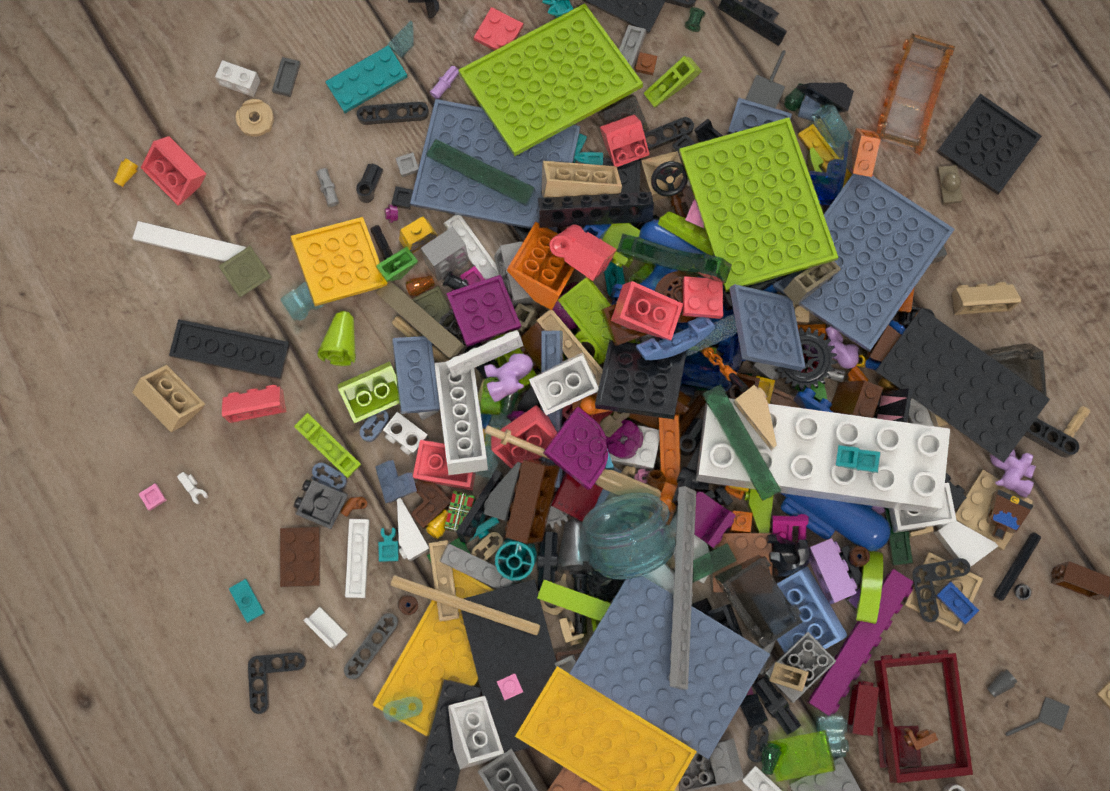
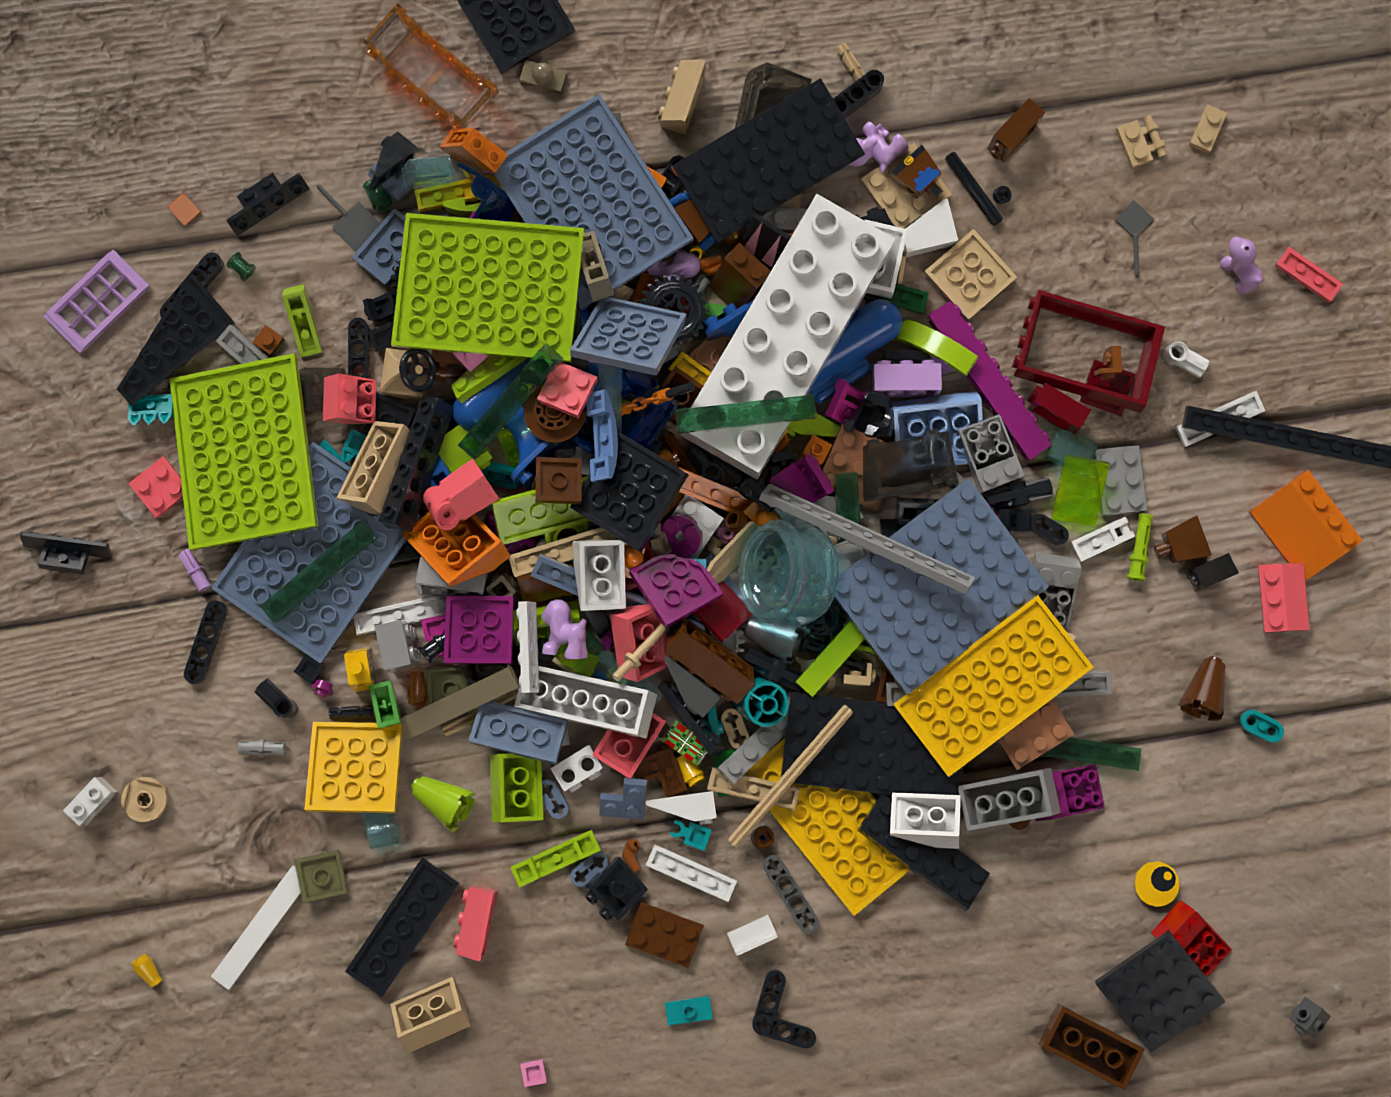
camera: 70 degrees left, 5 degrees up
coral slope [141,136,206,205] -> none
white plate [177,472,208,504] -> none
dark grey tile [272,57,301,97] -> none
teal plate [325,45,408,114] -> none
clear light blue plate [383,697,423,722] -> none
clear light blue tile [388,21,414,58] -> none
light grey plate [396,153,419,177] -> none
bright pink plate [497,674,523,700] -> none
coral slope [611,281,683,340] -> none
tan slope [734,385,777,451] -> none
clear green cone [761,743,782,775] -> none
tan slope [770,662,809,692] -> none
teal slope [836,445,881,473] -> none
reddish brown tile [849,546,870,567] -> none
black beam [912,558,970,622] -> none
blue plate [936,582,979,625] -> none
dark grey cone [987,669,1018,698] -> none

